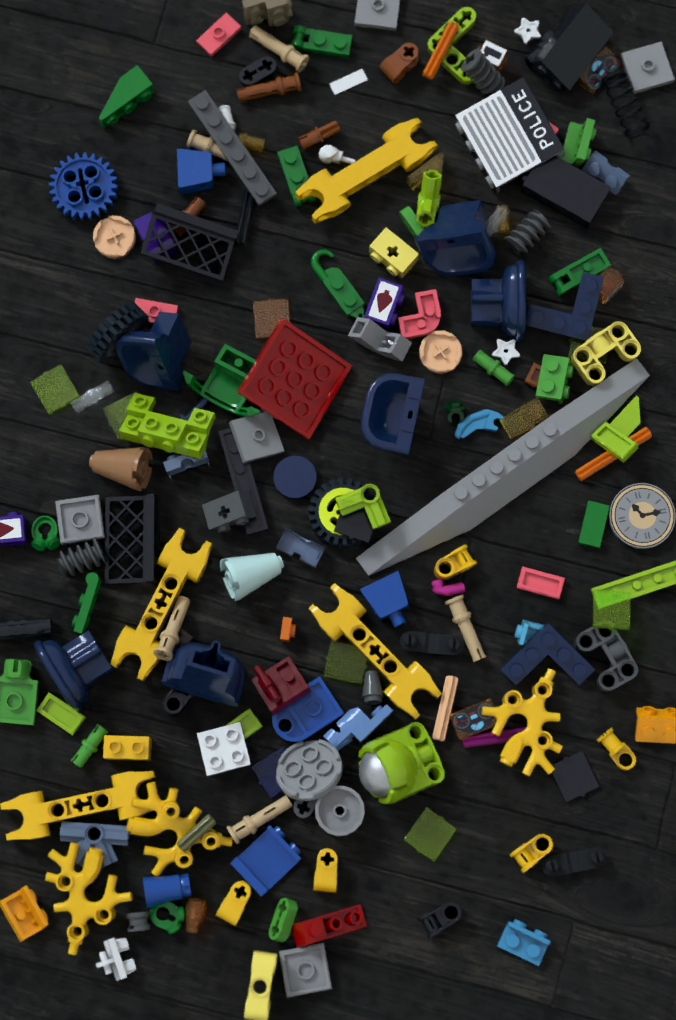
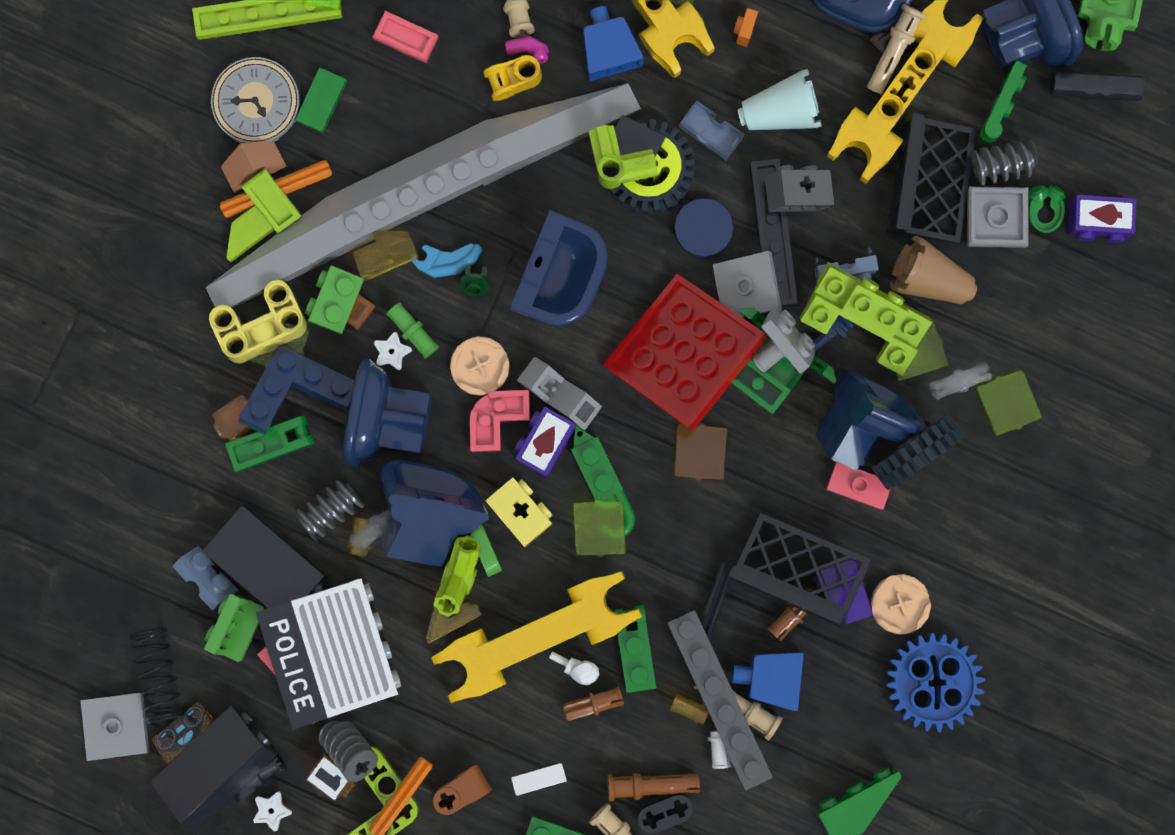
camera: 175 degrees left, 5 degrees up
none -> nougat slope [221,141,287,193]
none -> clear neon green piece [573,499,626,557]
none -> light grey plate [753,306,816,374]

